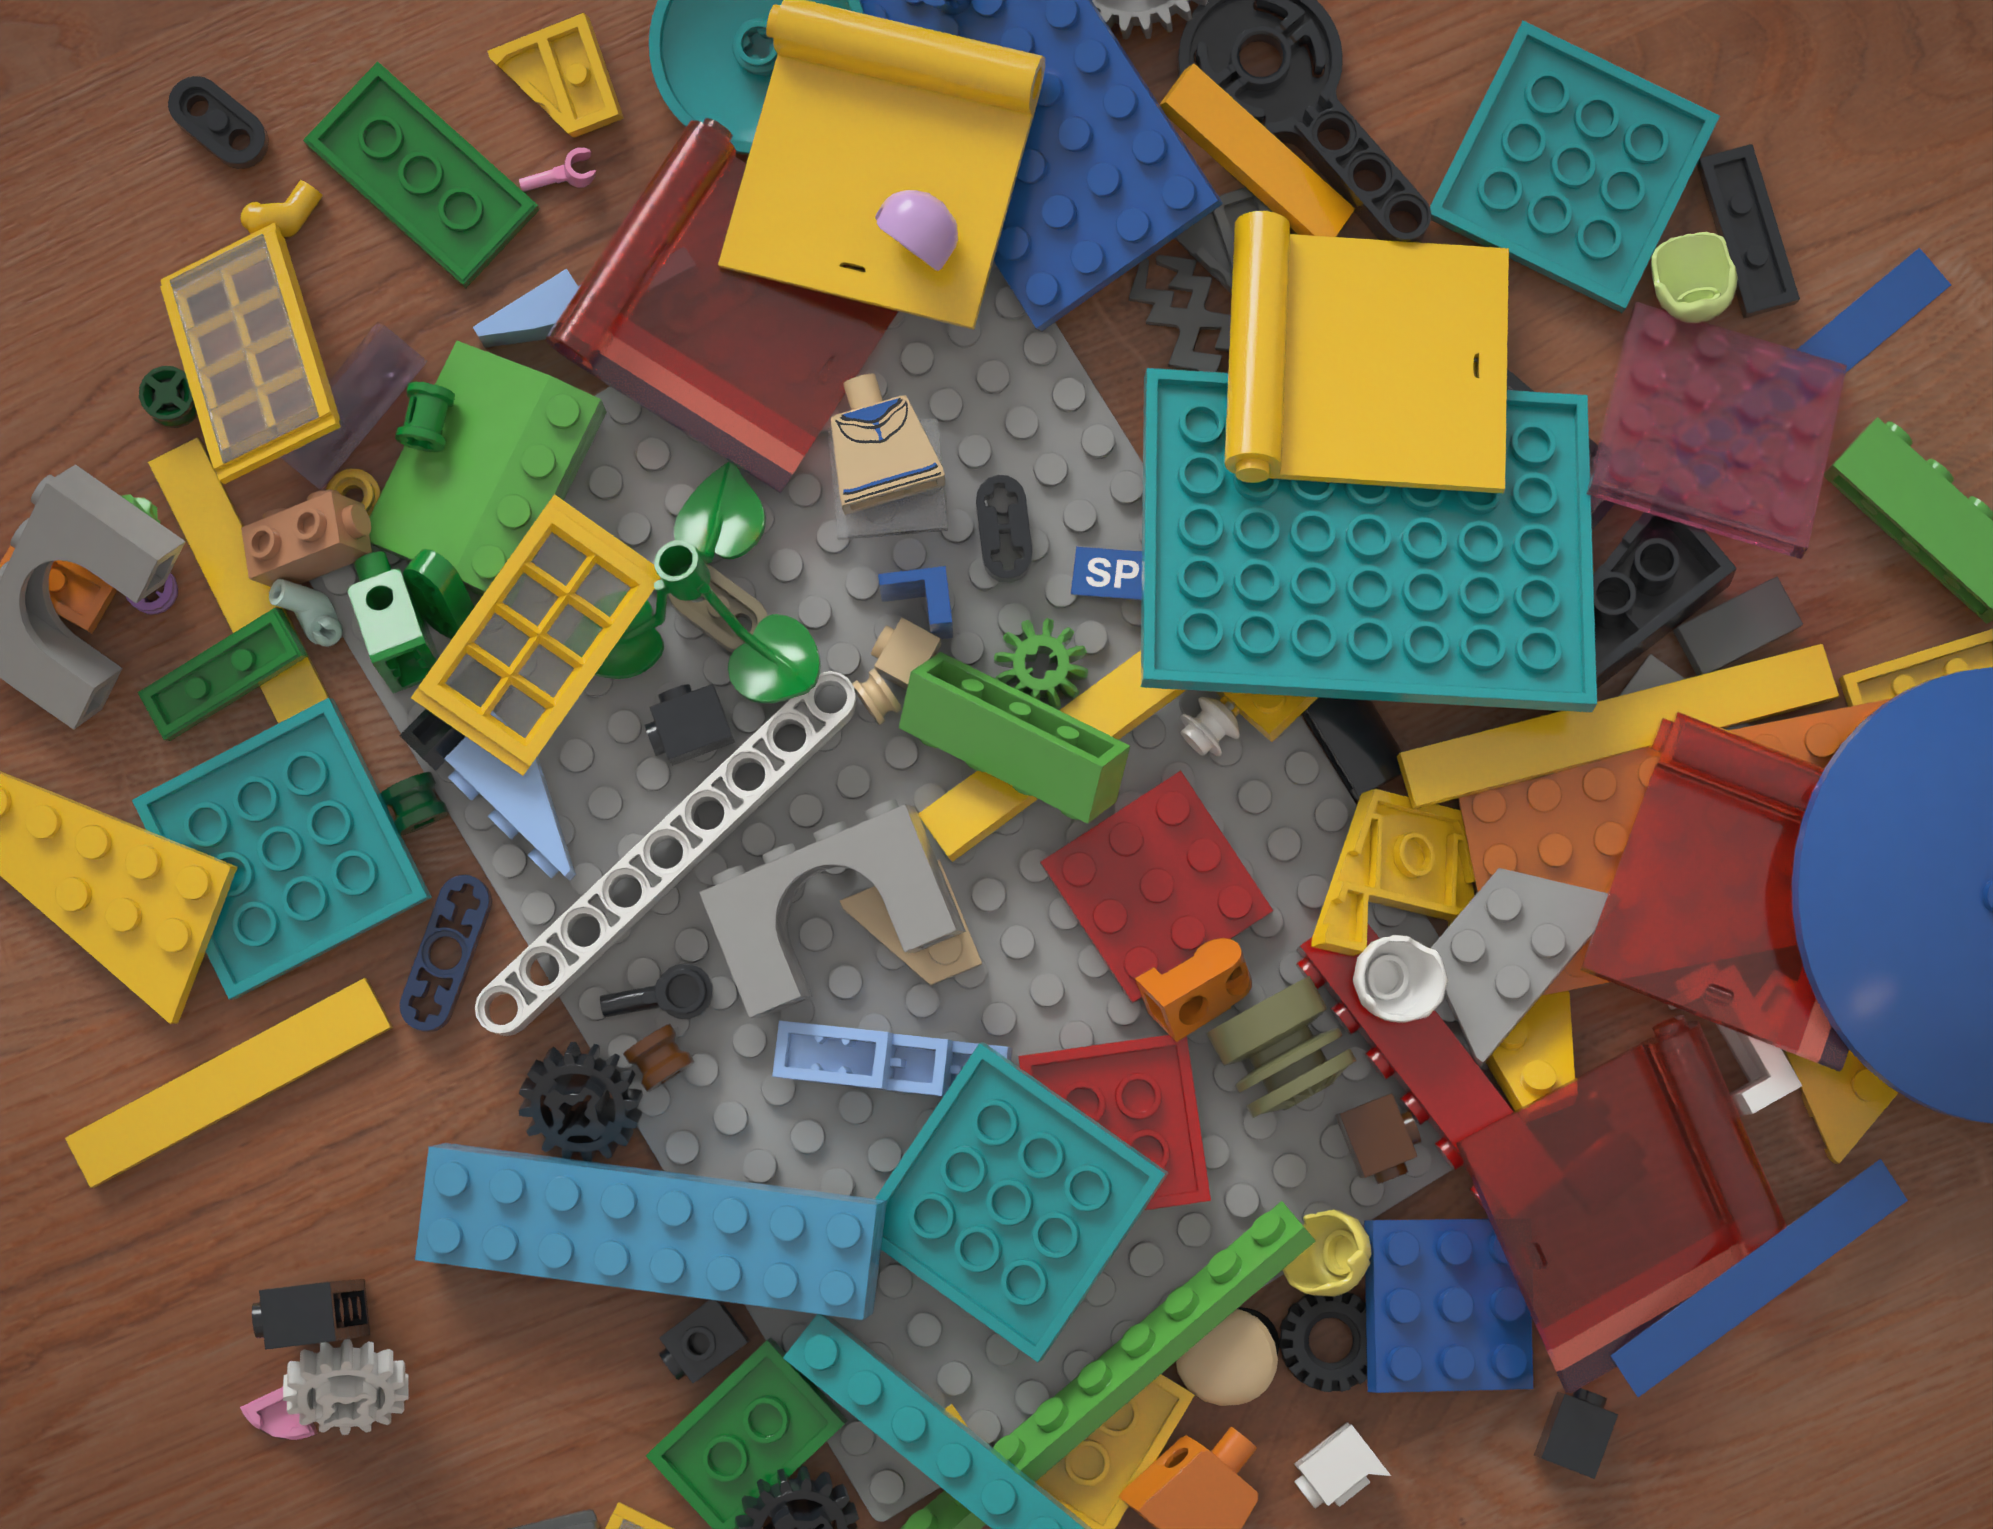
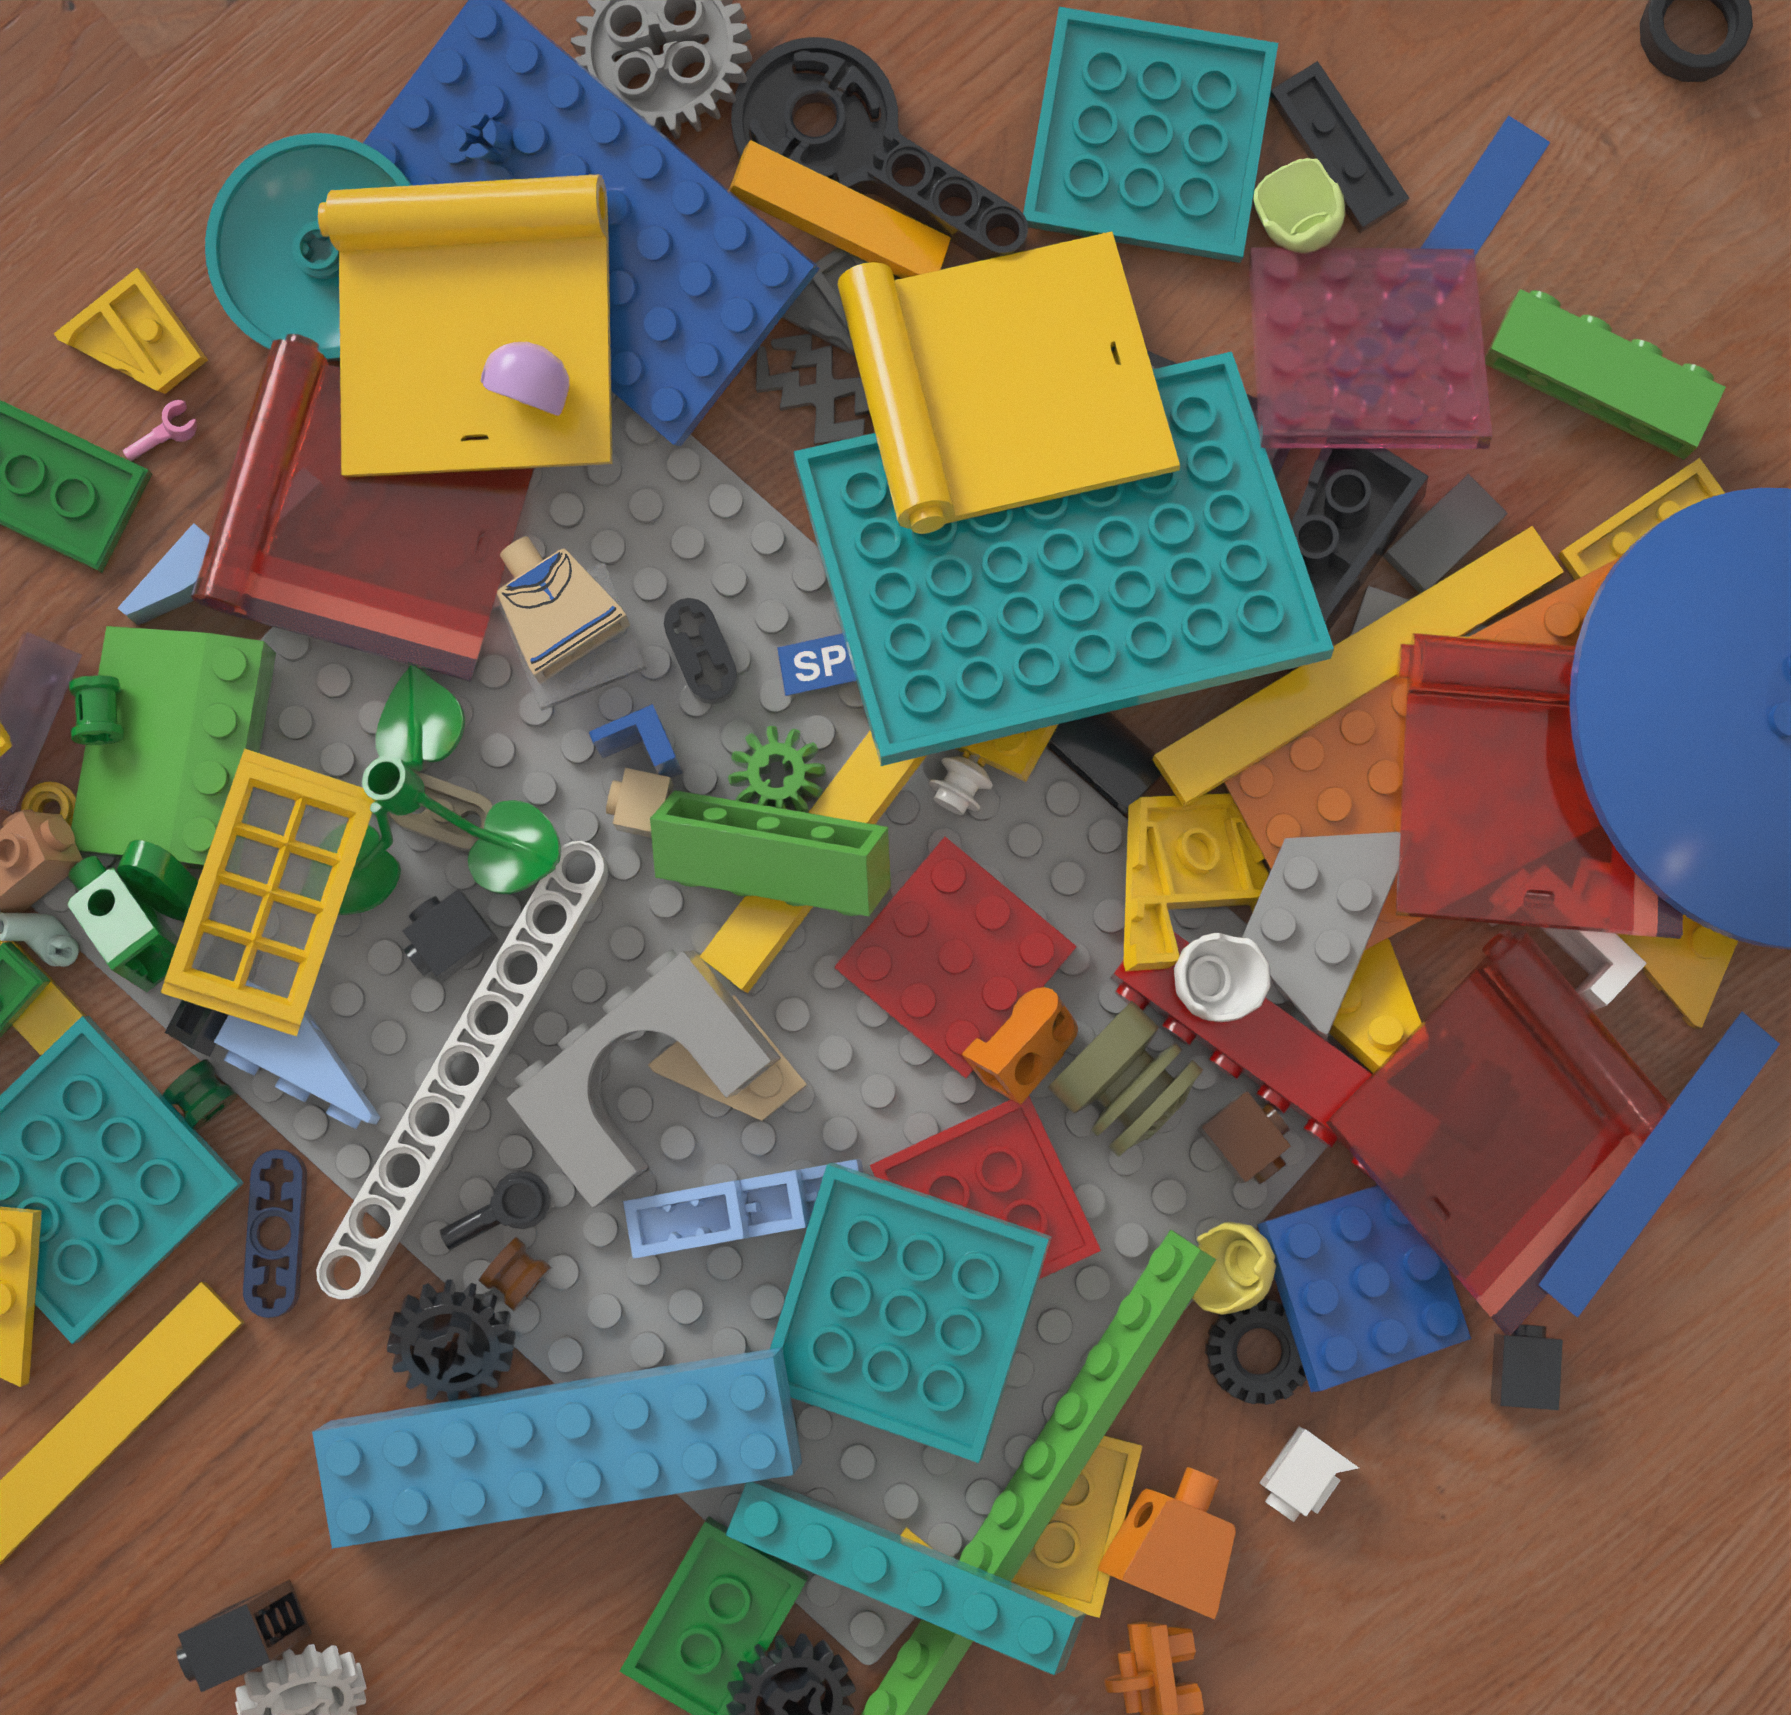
camera: 15 degrees left, 0 degrees up
black brick [659,1300,751,1384] -> none
tan bush [852,669,902,725] -> none
tan piece [1176,1307,1279,1406] -> none

